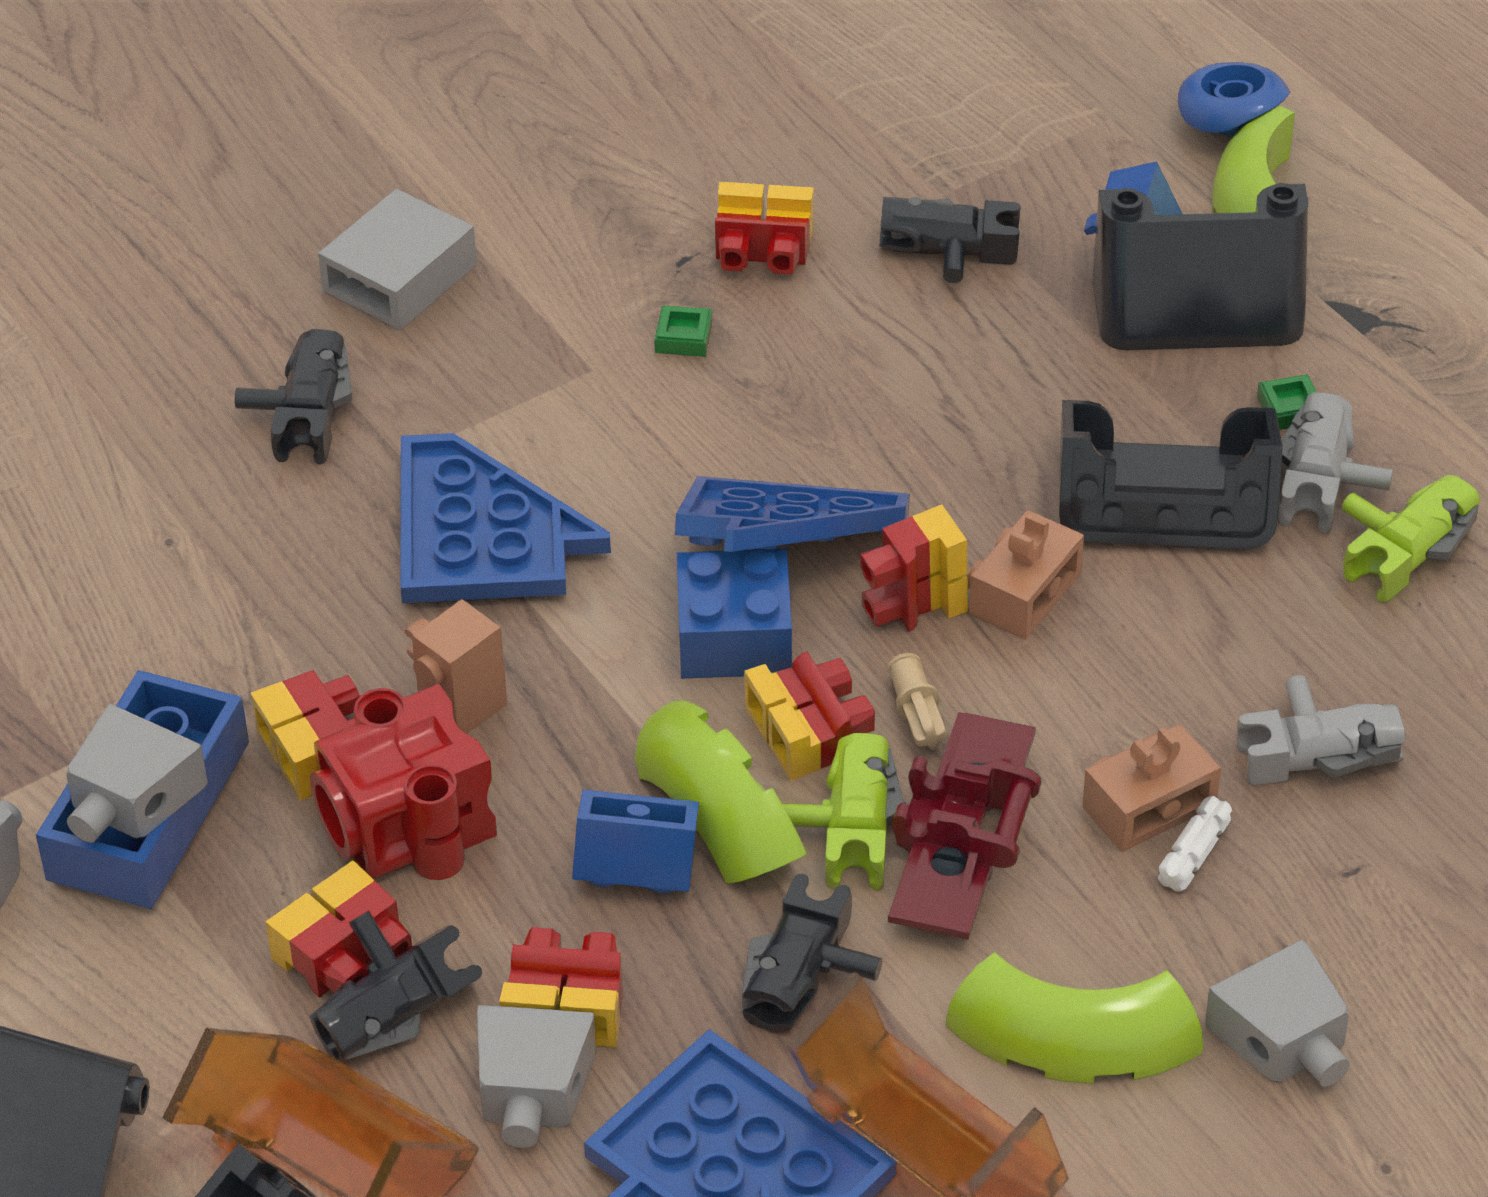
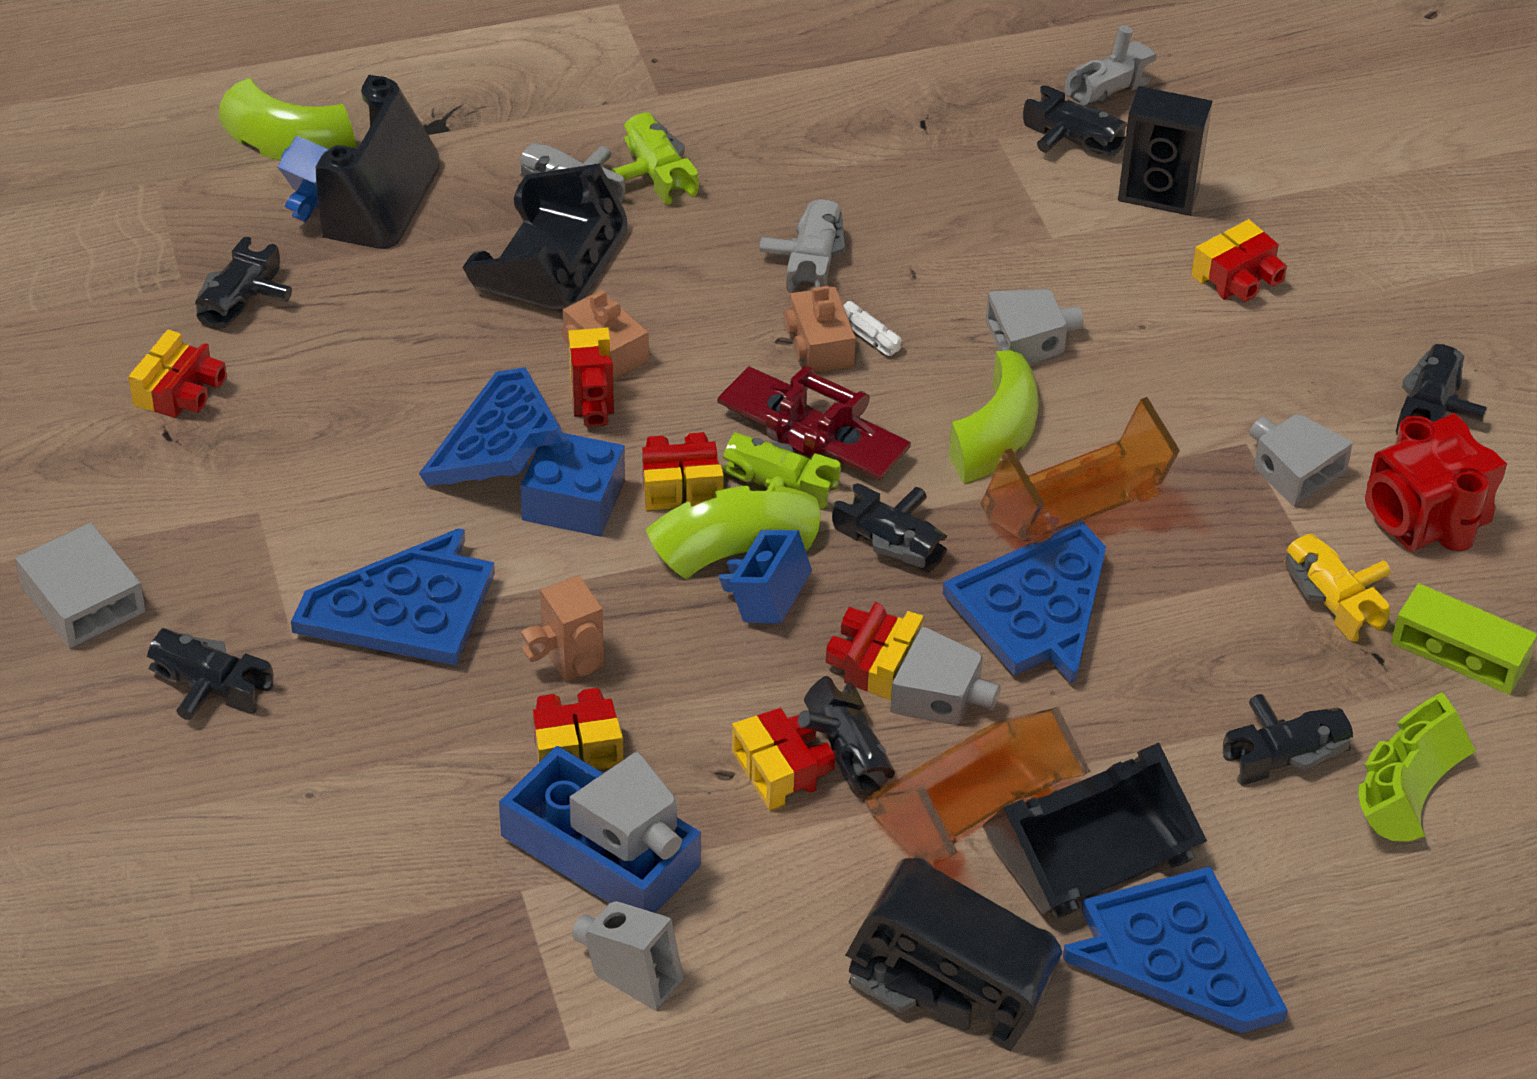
camera: 75 degrees left, 0 degrees up
red piece [310,684,497,880] -> none
green tile [654,305,713,357] -> none
tan axle [887,653,947,750] -> none
blue hat [1178,62,1291,136] -> none
green tile [1257,374,1317,430] -> none

